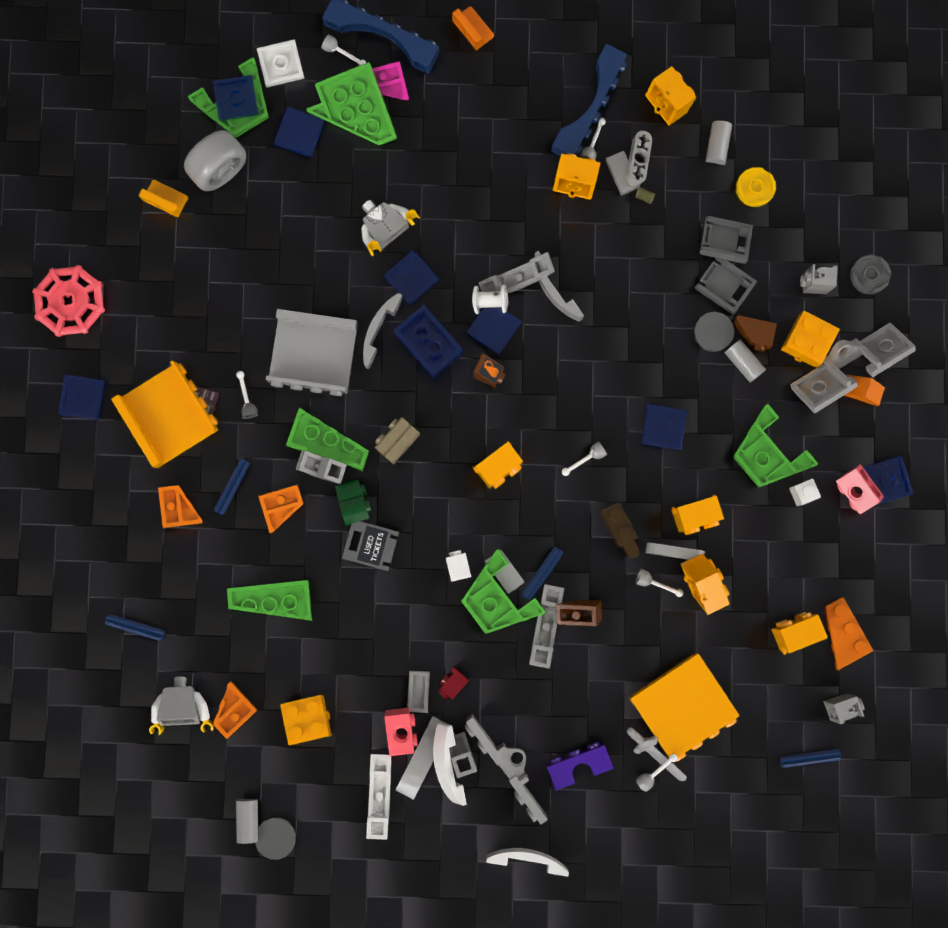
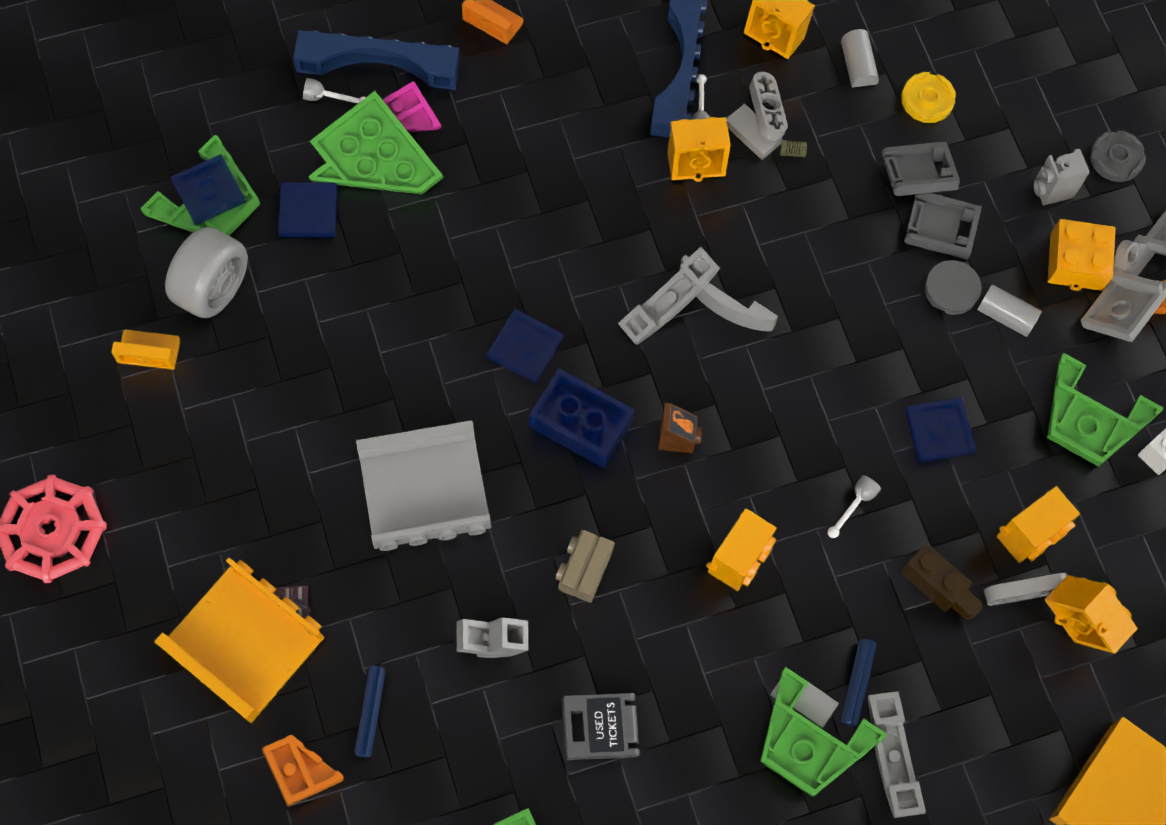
camera: 20 degrees left, 15 degrees down
clear blue tile [58,375,106,420] -> none
hinge [236,371,258,419] -> none
white tile [257,39,304,87] -> none
orange wing [258,484,303,533] -> none
bright green wing [286,408,369,471] -> none
dark green brick [335,479,372,525] -> none
light grey torso [361,200,420,256] -> none
light grey slope [363,293,403,369] -> none
white brick [446,550,471,582] -> none
clear blue tile [467,307,522,355] -> none
white hose [472,285,508,314] -> none
reddish brown slope [556,599,602,626] -> none
hinge [635,569,683,597] -> none
reddish brown slope [733,315,777,352] -> none

